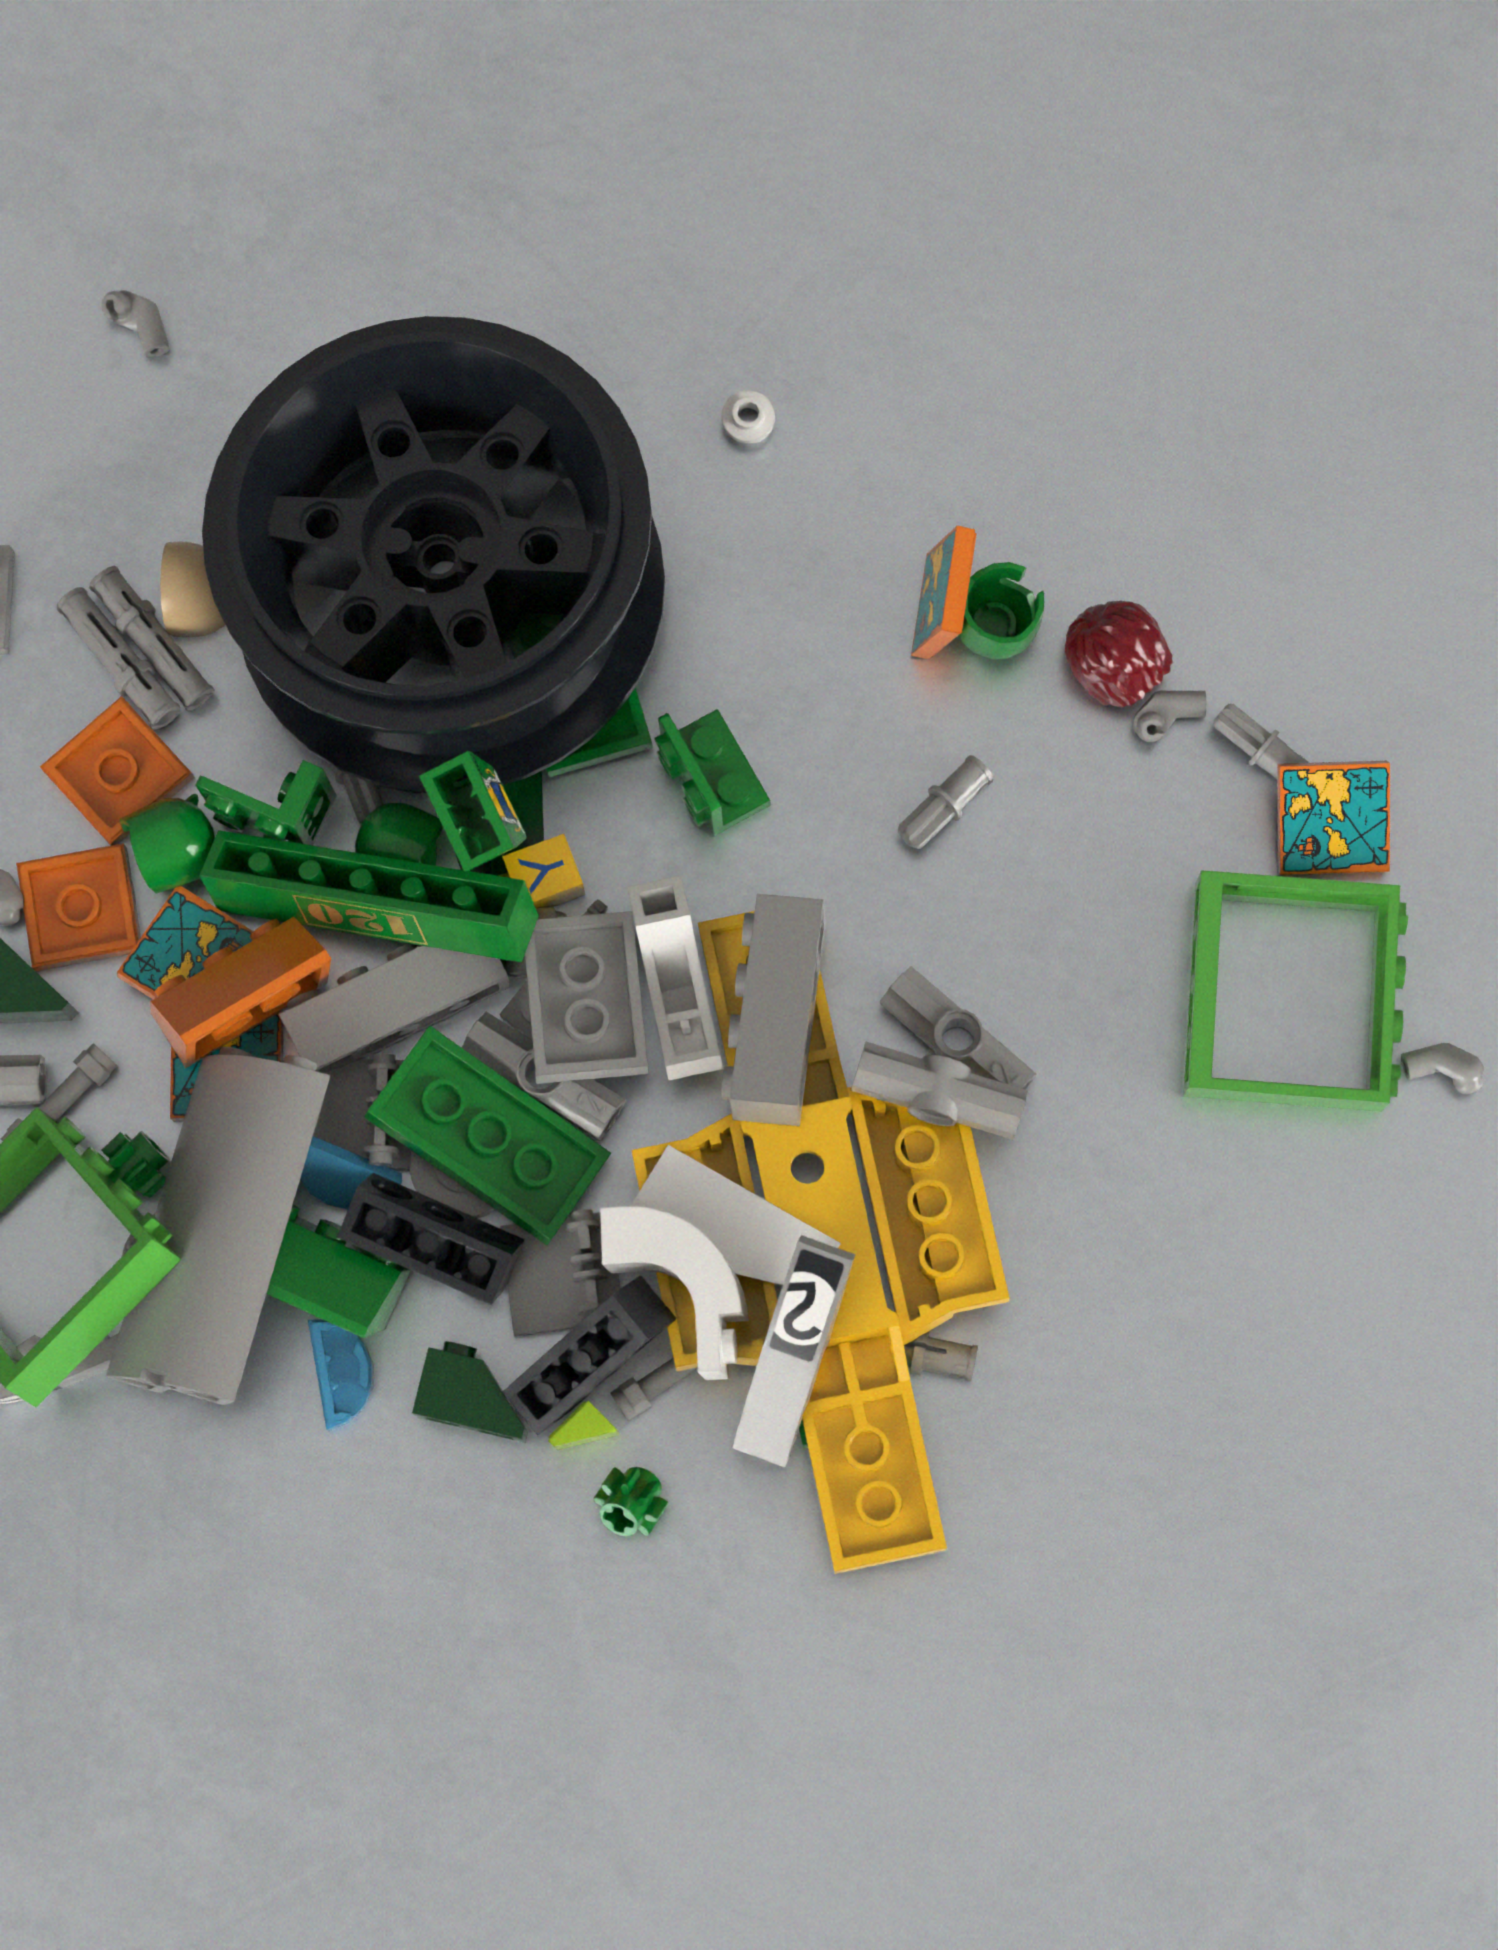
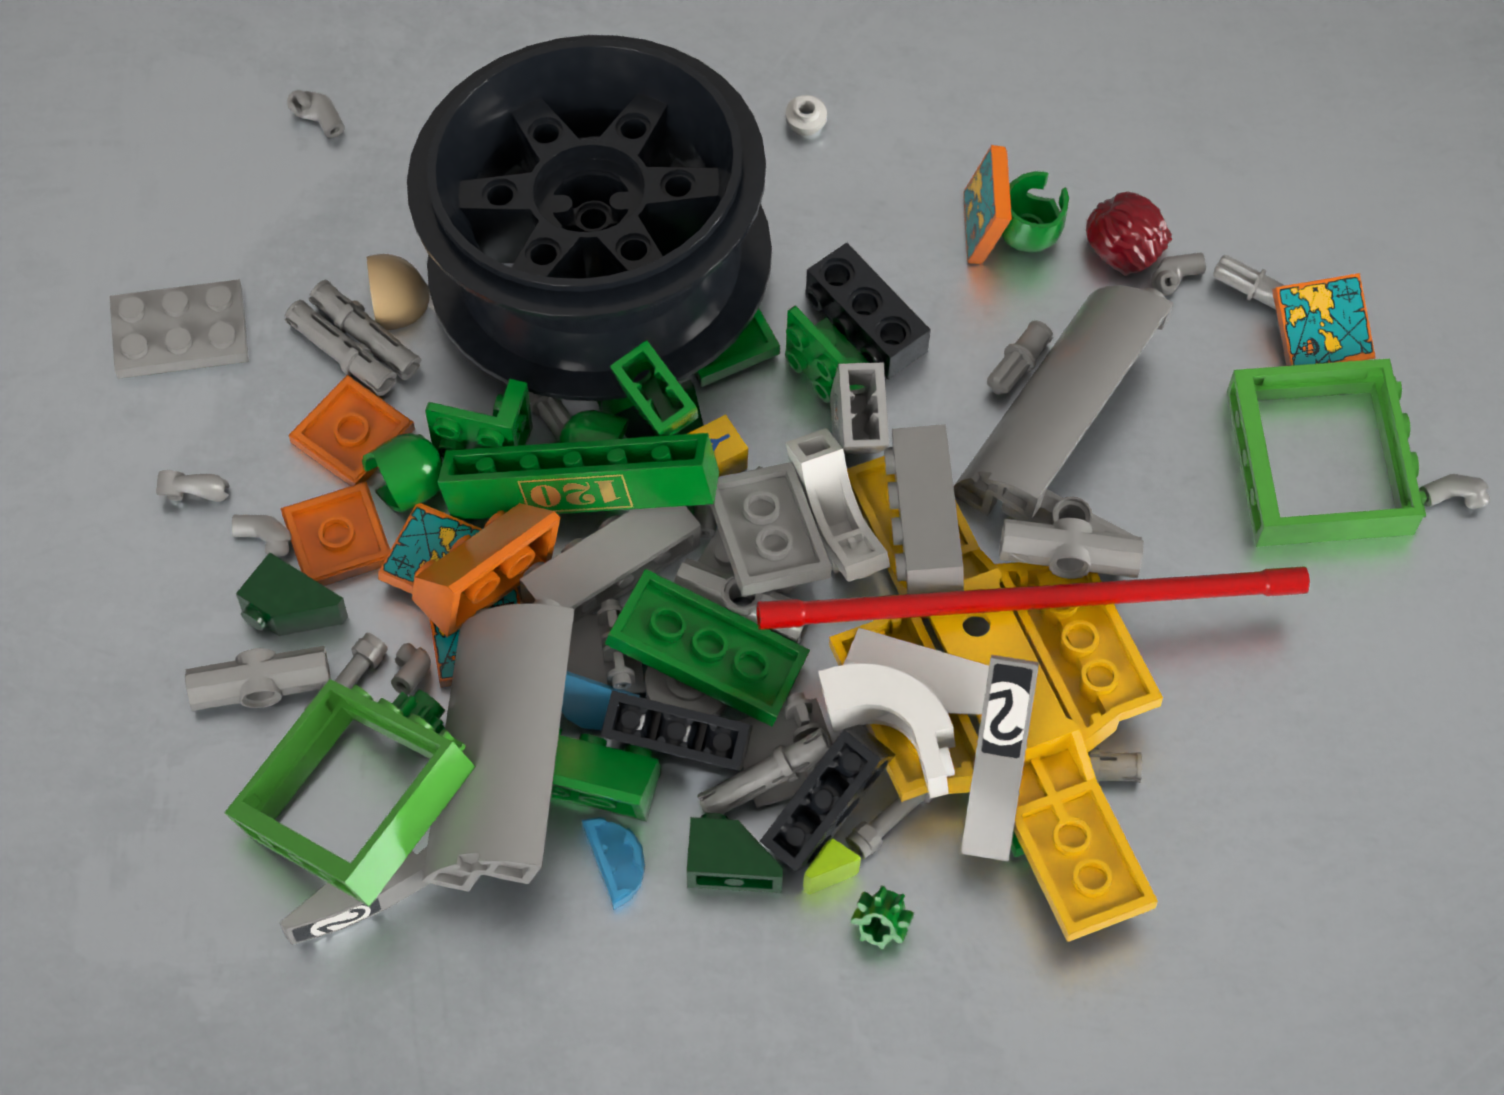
camera: 15 degrees left, 15 degrees down
none -> light grey arm [391,643,431,695]
none -> light grey pin [698,728,832,814]
none -> red piece [756,566,1310,630]
none -> black brick [805,242,931,380]
none -> light grey torso [830,363,890,454]
none -> light grey cylinder [953,285,1174,519]

